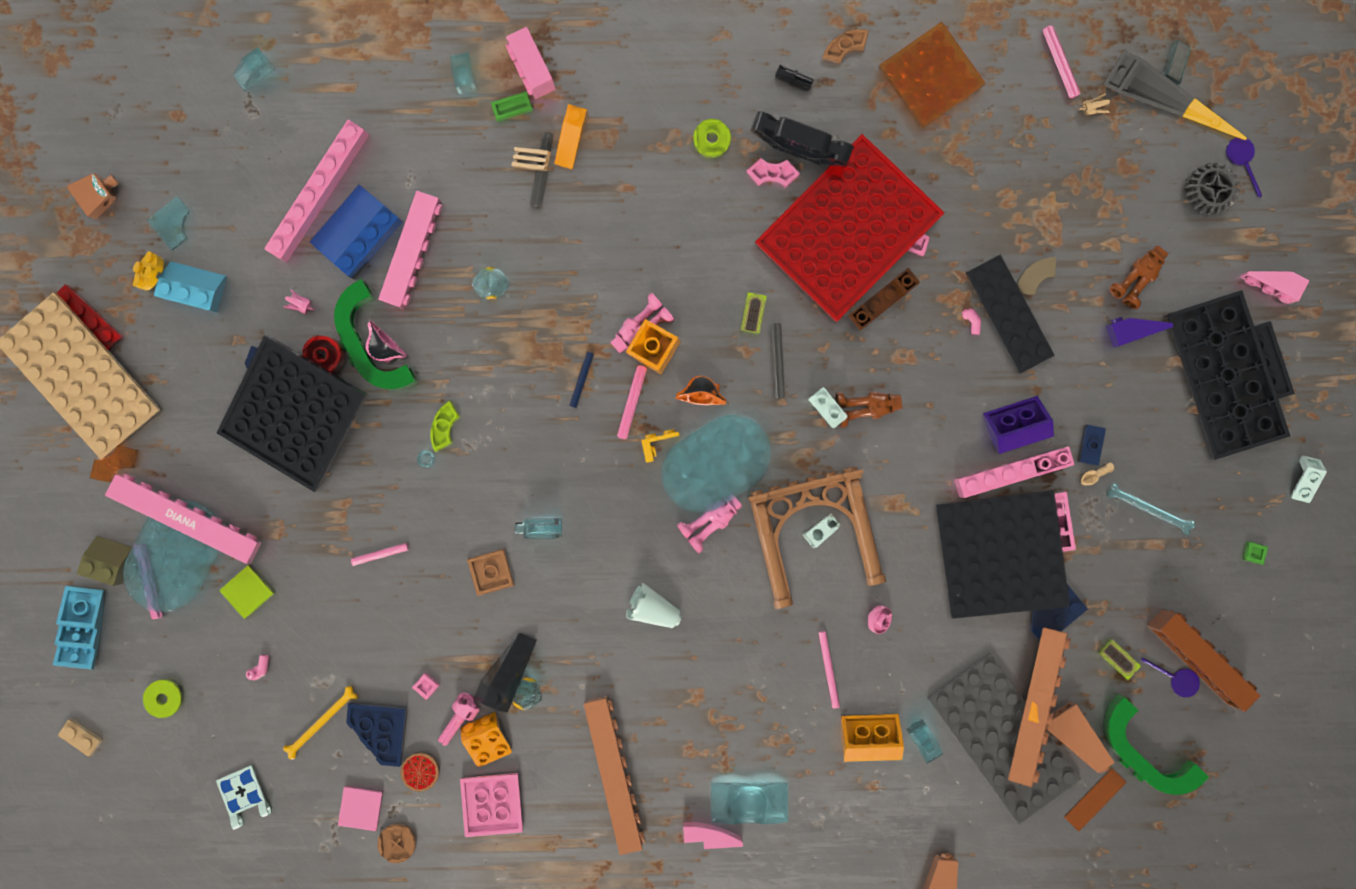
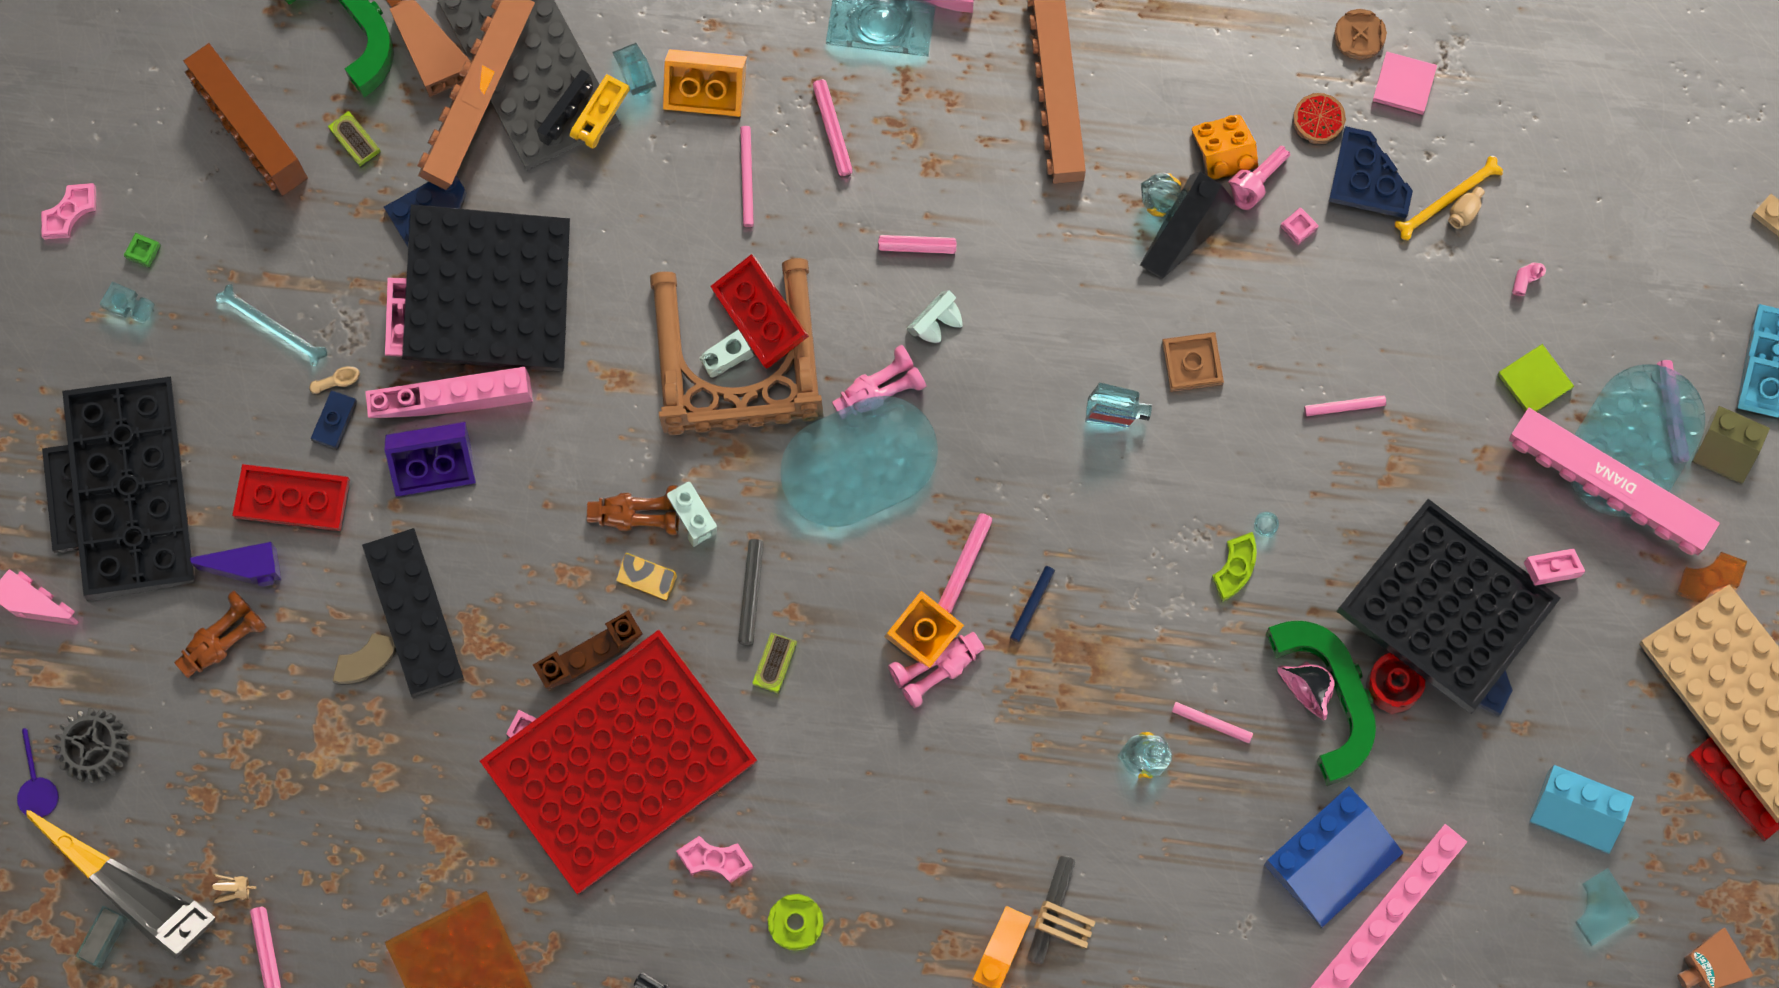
camera: 165 degrees left, 15 degrees down
yellow plate [133,251,164,291] -> none
lime tile [143,679,183,718] -> none
light aqua flag [216,765,272,829] -> none
bright pink piece [283,290,314,315] -> none
bright pink brick [378,191,443,309] -> none
bright pink plate [460,773,523,837] -> none
light aqua cone [626,583,682,628] -> none
yellow bracket [641,429,680,463] -> none
orange hat [675,376,726,405] -> none
black piece [750,111,854,166] -> none
bright pink plate [868,605,892,634] -> none
bright pink arm [962,308,981,335] -> none
dark purple piece [1141,658,1200,698] -> none
light aqua bracket [1291,455,1327,503] -> none
none -> bright pink tile [41,183,96,240]
none -> clear light blue plate [100,282,155,324]
none -> red plate [232,464,350,531]
none -> black plate [537,69,593,146]
none -> yellow plate [570,74,630,149]
none -> slope [616,553,677,601]
none -> red plate [710,254,809,369]
none -> bright pink axle [813,79,852,176]
none -> bright pink axle [878,235,957,254]
none -> light aqua tile [906,290,963,343]
none -> bright pink bar [1172,702,1253,743]
none -> tan plant [1448,187,1485,229]
none -> bright pink plate [1524,549,1585,586]

